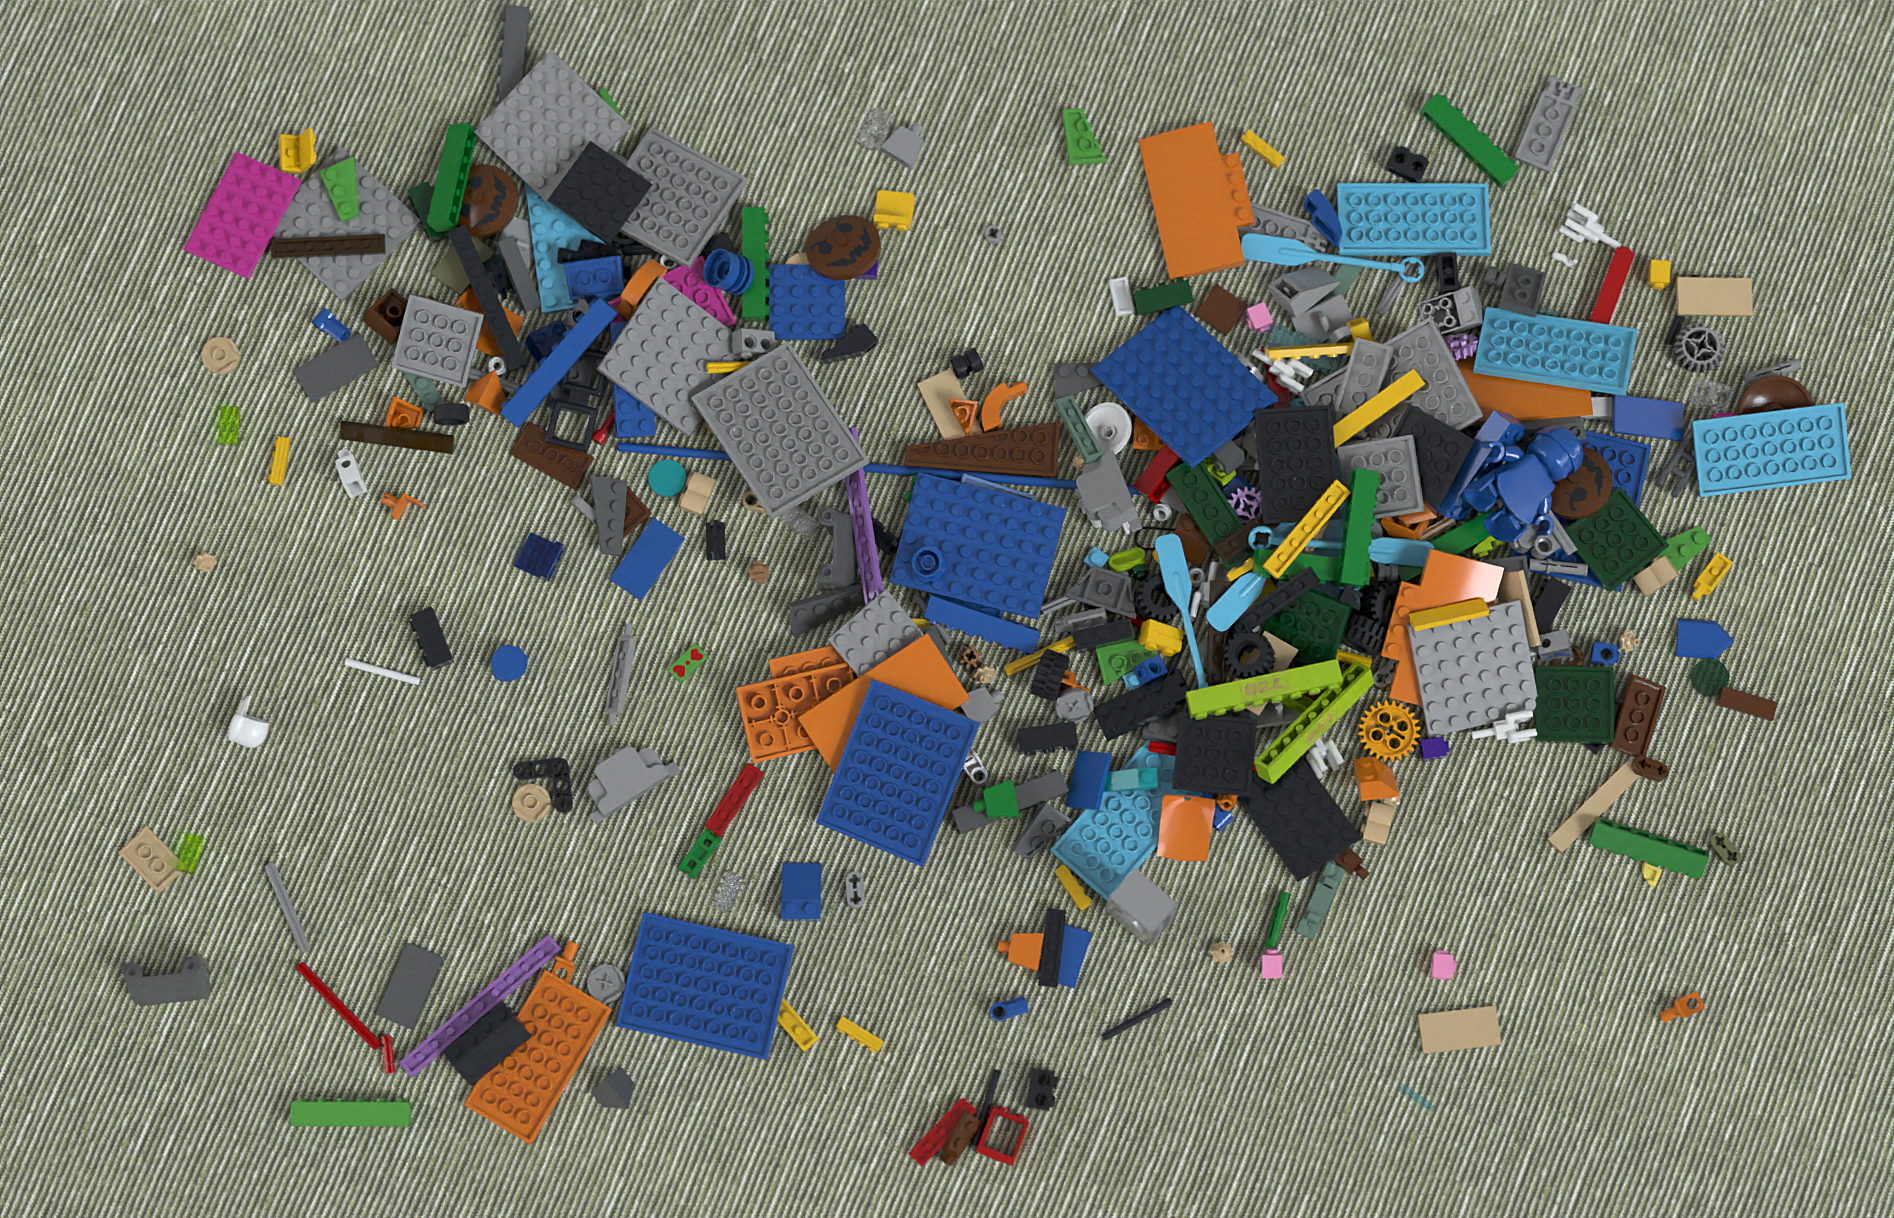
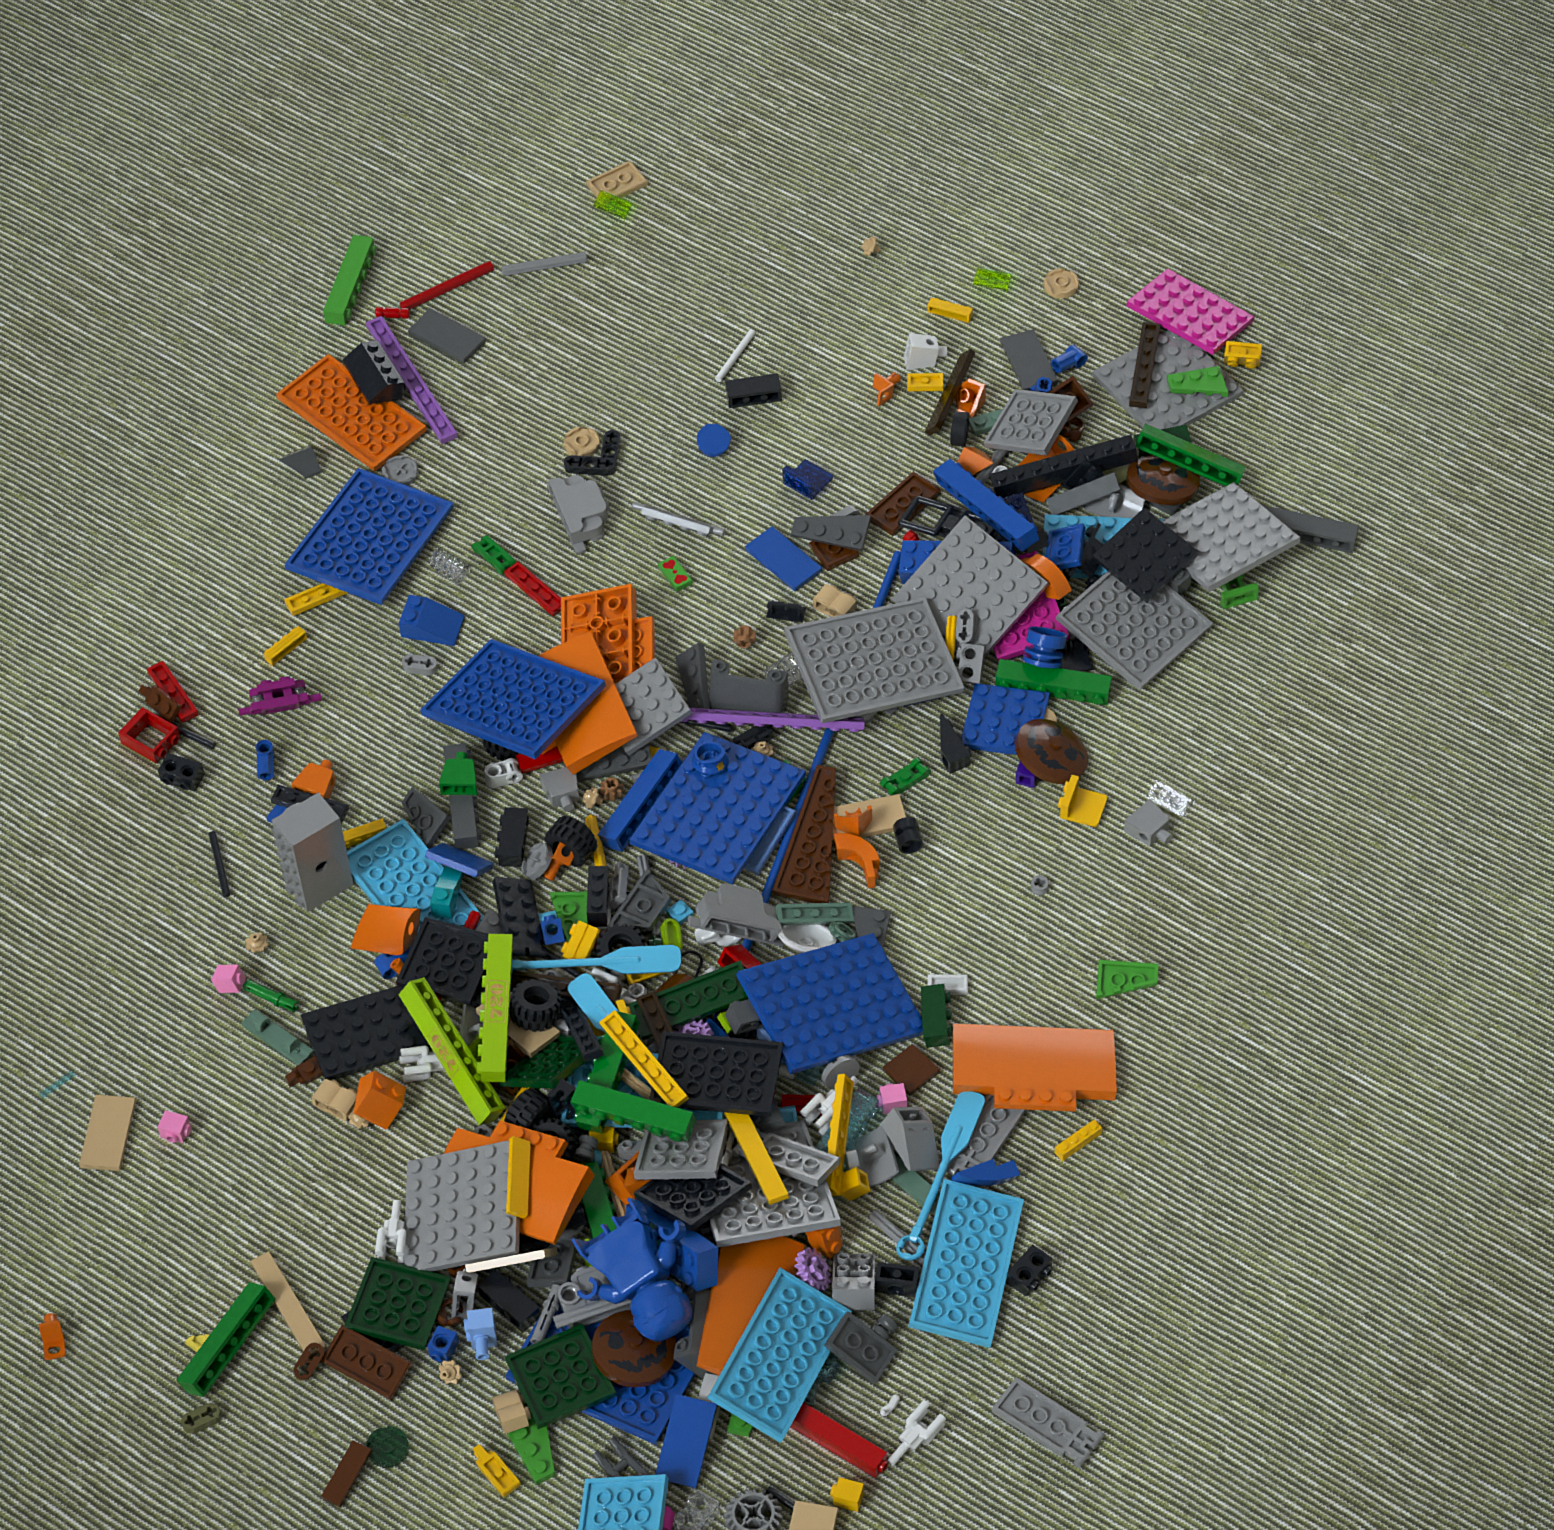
camera: 105 degrees right, 25 degrees down
dark grey windscreen [122,955,211,1006] -> none
white piece [227,696,269,748] -> none
orange bracket [552,941,579,983] -> none
teal tile [649,460,686,498] -> none
medium azure piece [1248,526,1434,567] -> none
light orange gear [1357,700,1421,763] -> none
dark purple brick [1419,736,1449,762] -> none
green brick [1420,92,1519,189] -> none
blue tile [1676,618,1735,659] -> none
none -> magenta piece [238,676,322,716]
none -> light blue brick [464,1308,497,1360]
none -> tan plant [751,741,774,757]
none -> sand green gear [828,921,857,942]
none -> green plate [880,757,931,796]
none -> yellow plate [907,373,943,391]
none -> light grey beam [956,609,975,645]
none -> blue piece [1029,377,1052,393]

